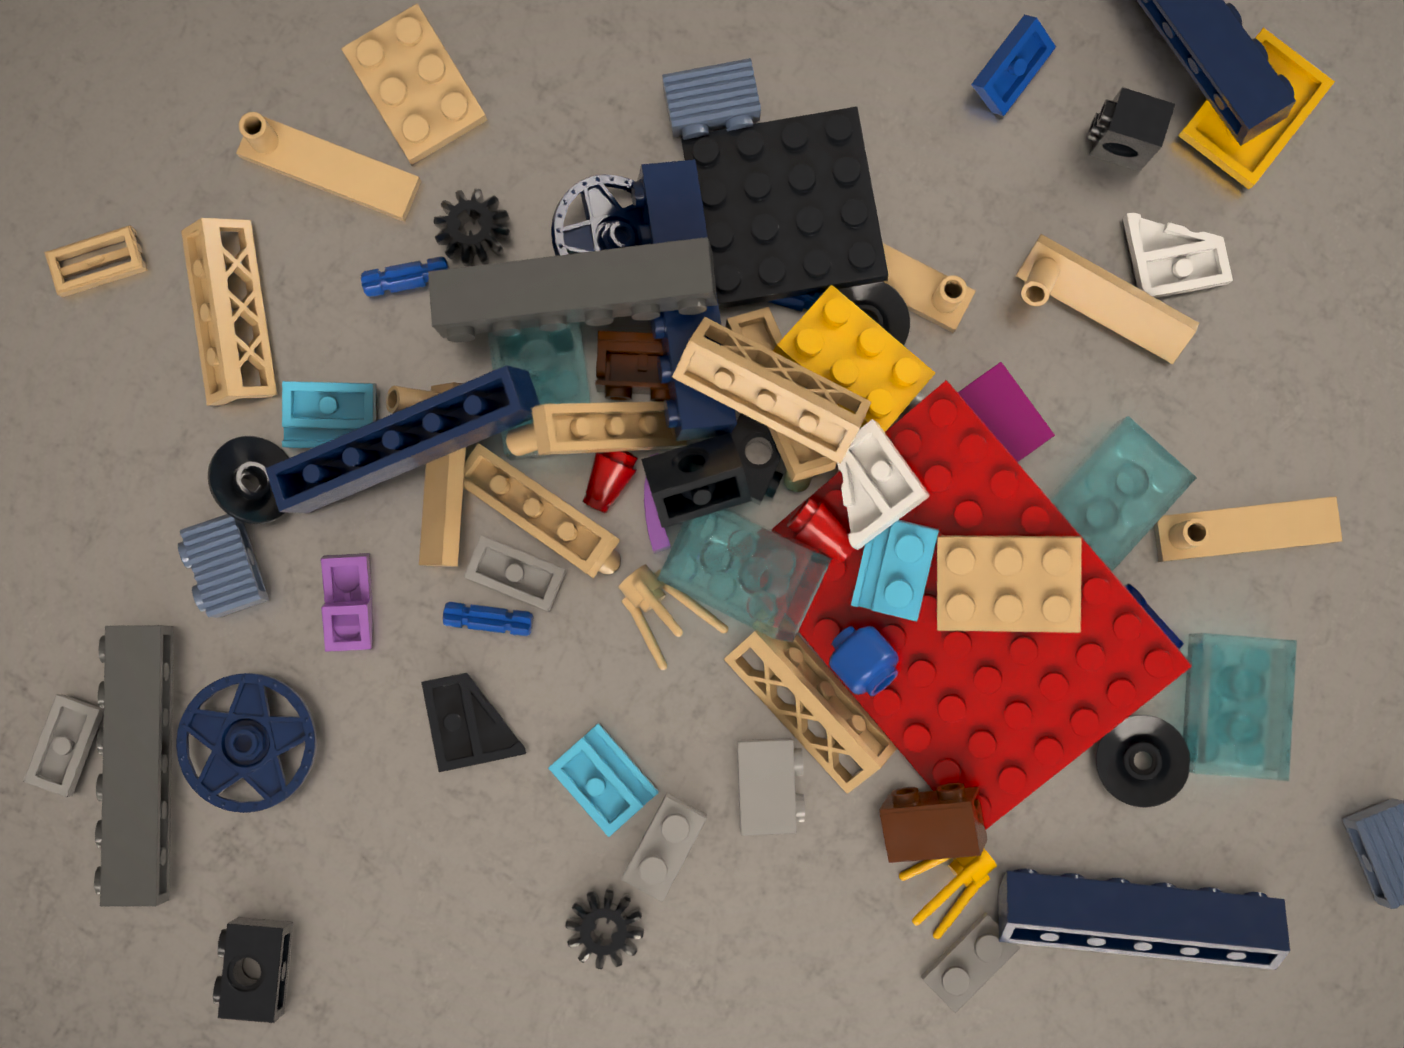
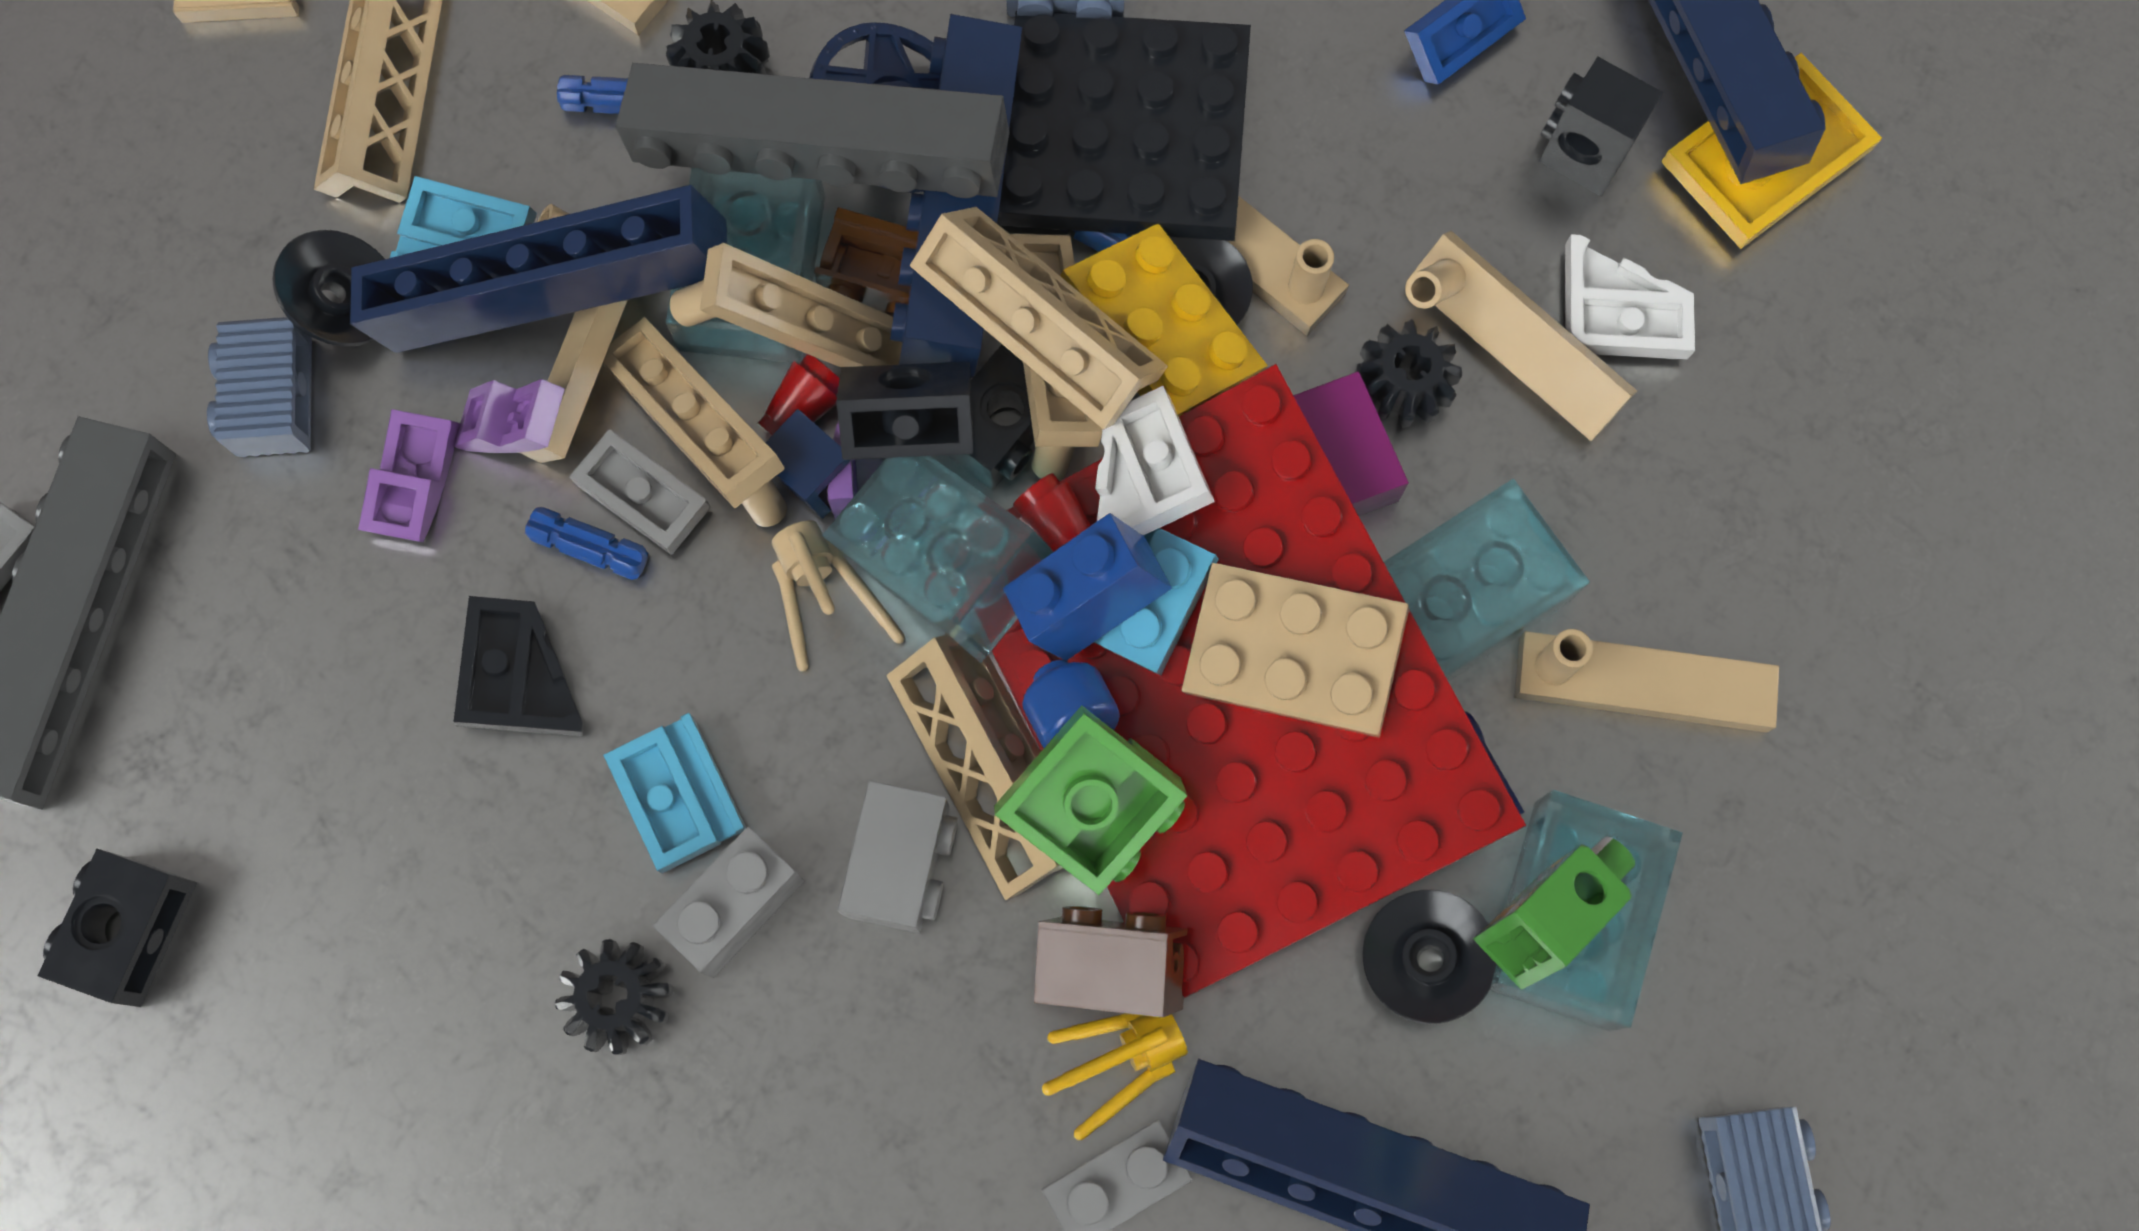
camera: 15 degrees right, 10 degrees down
dark blue wheel [176,673,316,813] -> none
none -> medium lavender slope [453,379,565,453]
none -> dark blue panel [765,409,850,519]
none -> bright green plate [994,705,1188,895]
none -> blue brick [1003,513,1172,661]
none -> black gear [1354,319,1462,429]
none -> bright green torso [1473,836,1635,990]

